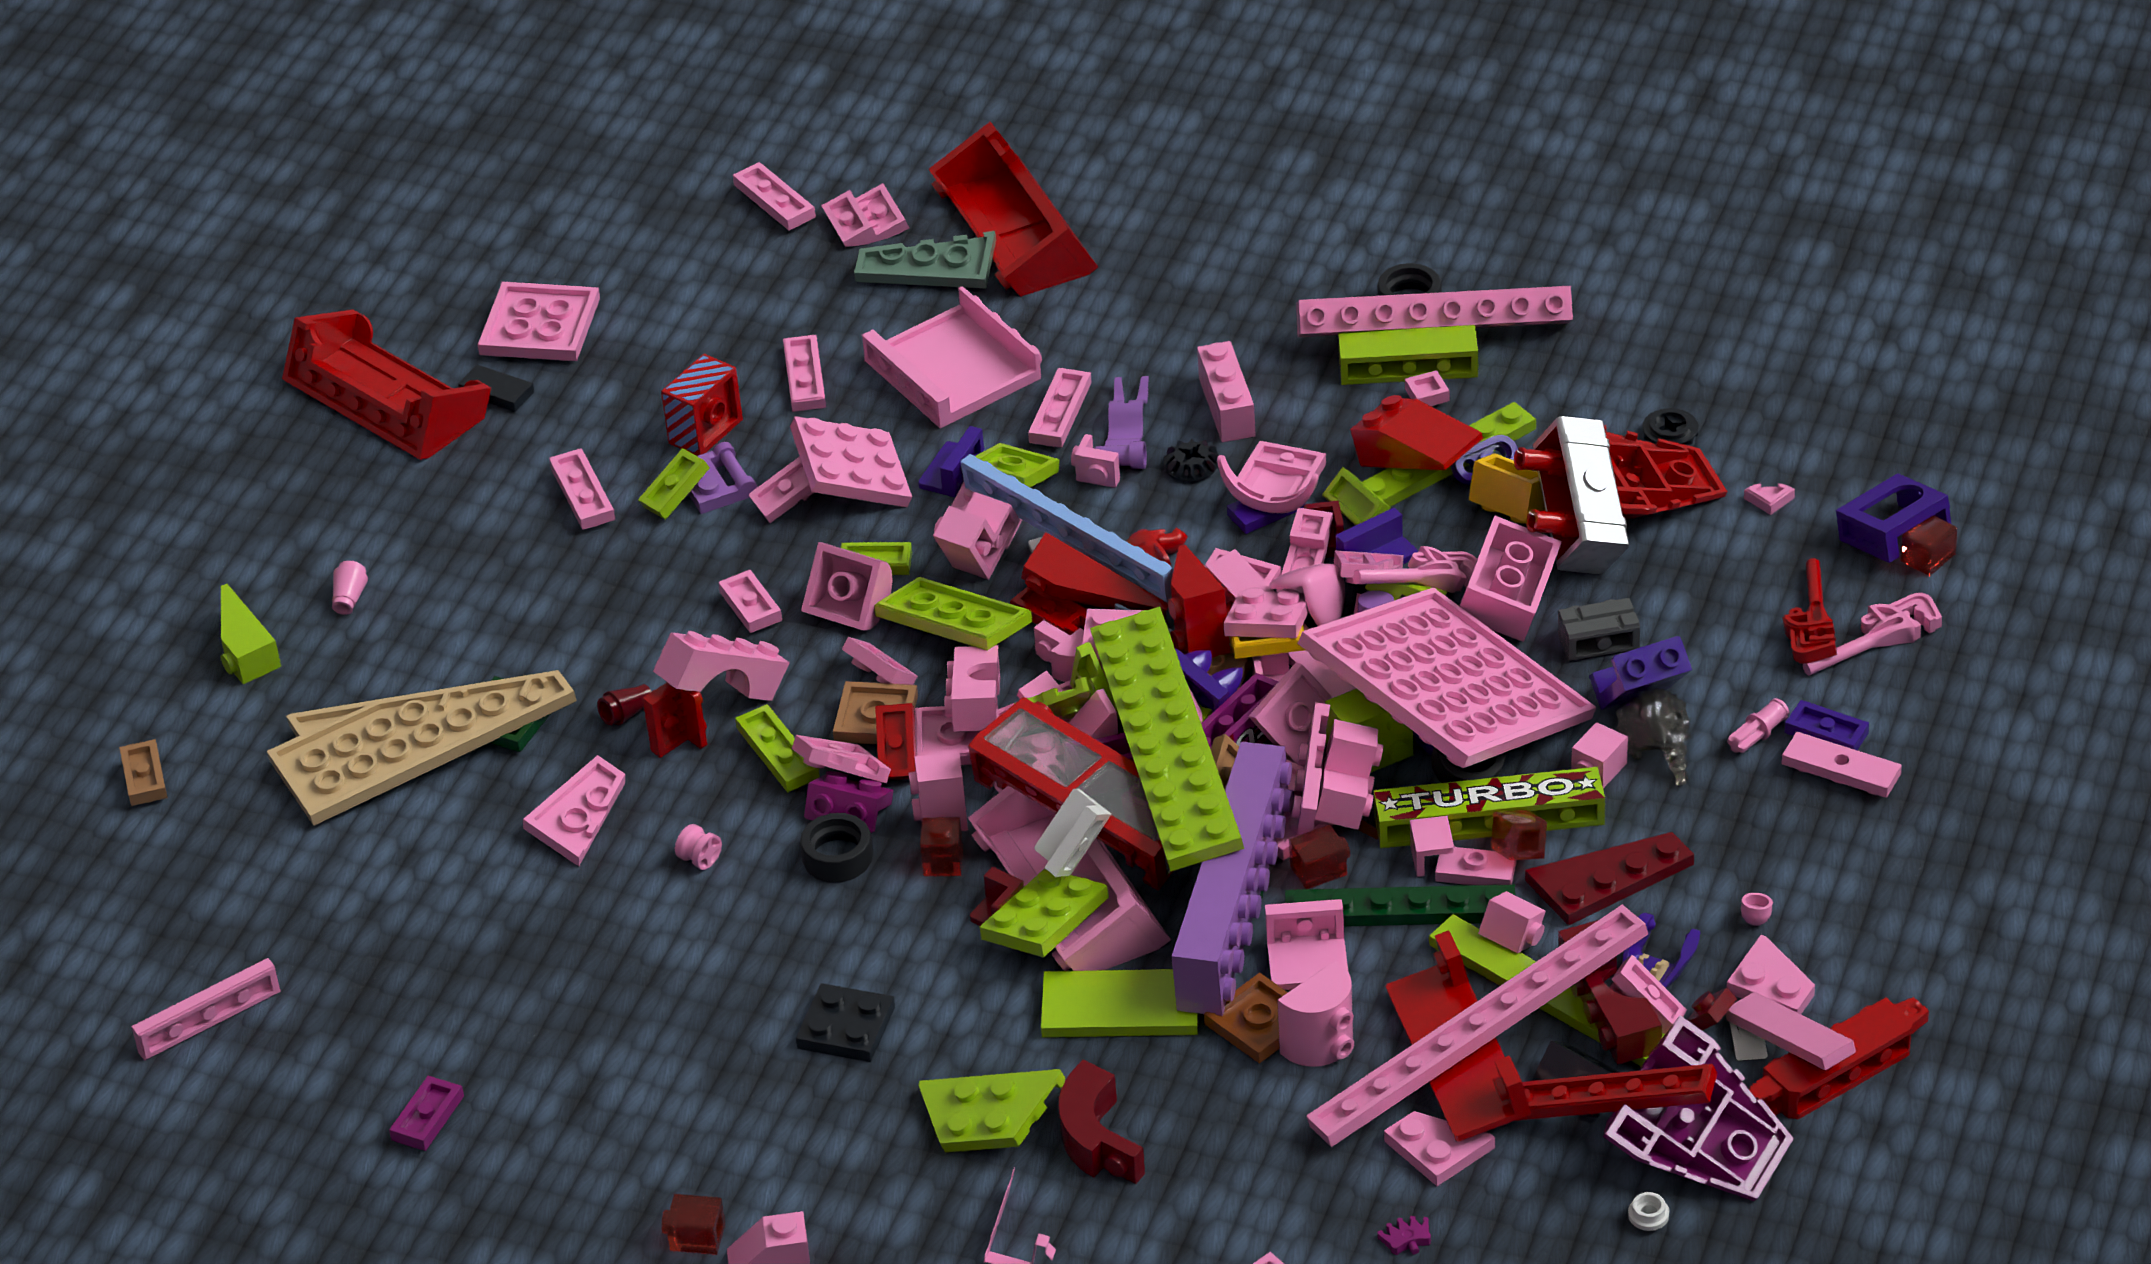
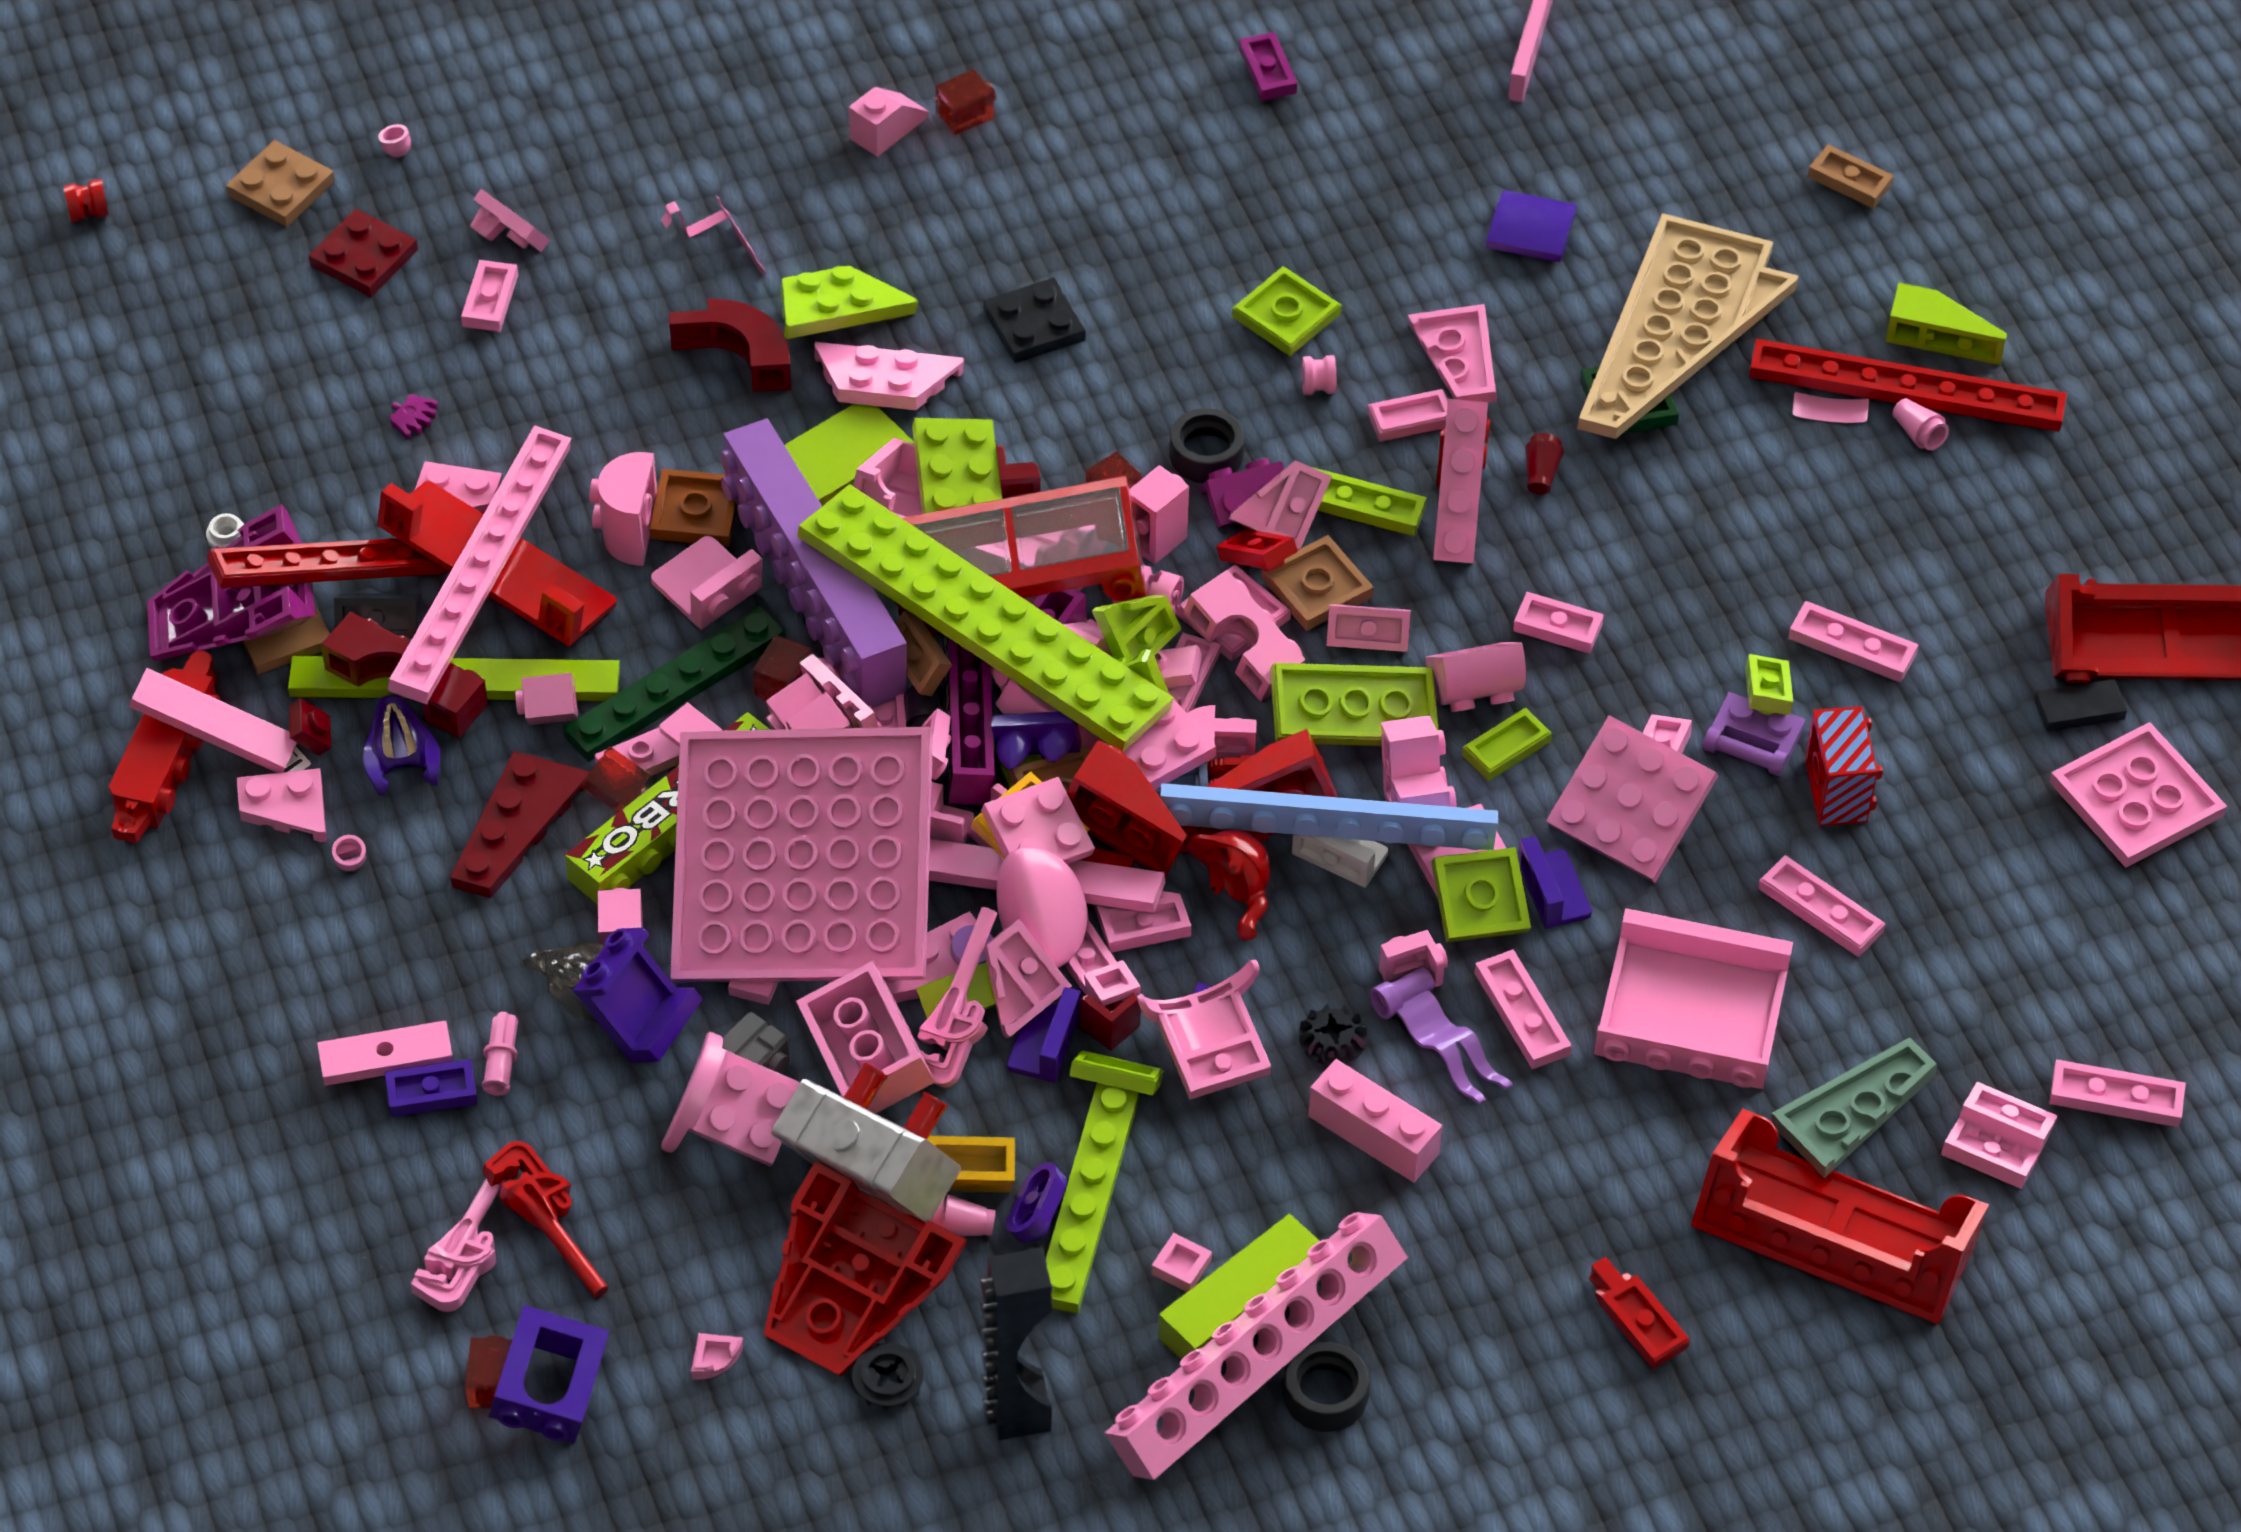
camera: 135 degrees right, 10 degrees up
white panel [1034,789,1111,877] -> none
red slope [1350,395,1483,470] -> none
bright pink hinge [1609,955,1687,1034] -> none
none -> bright pink piece [661,1032,800,1166]
none -> bright pink wing [814,342,964,410]
none -> black arch [980,1248,1052,1441]
none -> lime plate [1232,266,1342,356]
none -> bright pink tile [1367,389,1448,442]
none -> dark purple slope [1485,190,1577,263]
none -> red hinge [1589,1257,1690,1369]
none -> red plate [1749,339,2067,432]
none -> bright pink sticker [1792,392,1869,423]

